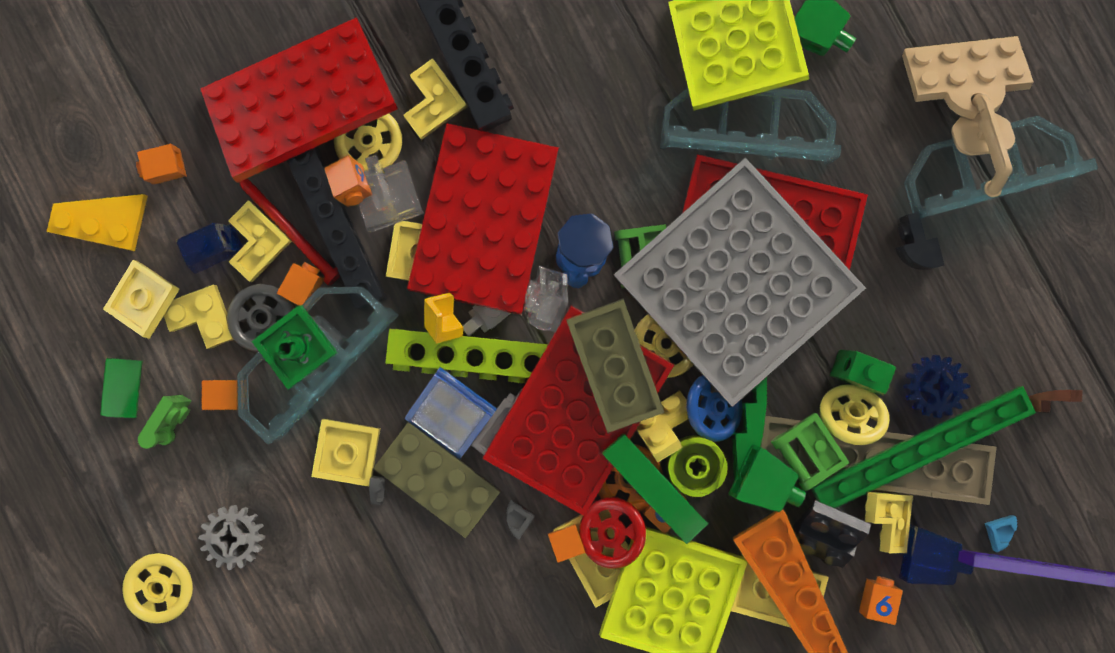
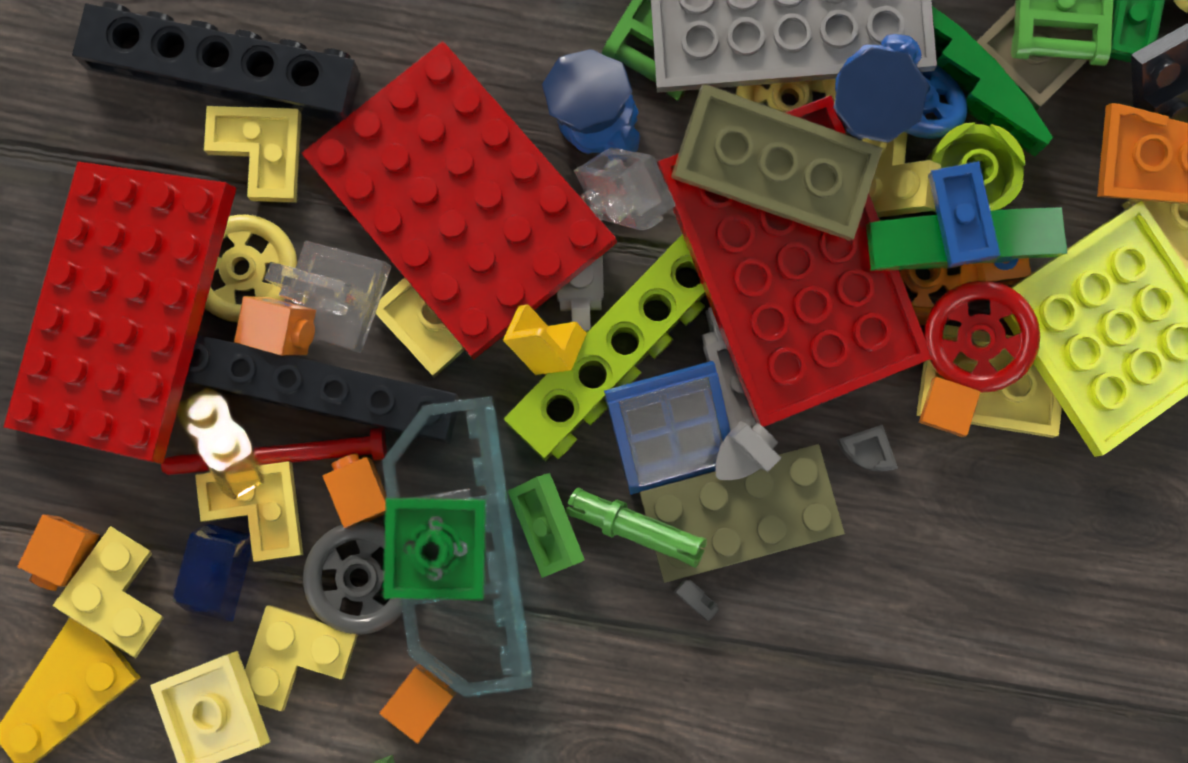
camera: 50 degrees left, 5 degrees down
light yellow plate [311,419,381,487] -> none
green torso [728,444,806,512] -> none
none -> light yellow plate [53,526,164,658]
none -> clear yellow brick [177,388,264,499]
none -> bright green plate [508,473,585,578]
none -> bright green pin [566,487,707,568]
none -> light grey plate [715,422,781,480]
none -> dark blue piece [833,34,929,143]
none -> blue plate [928,161,1000,267]

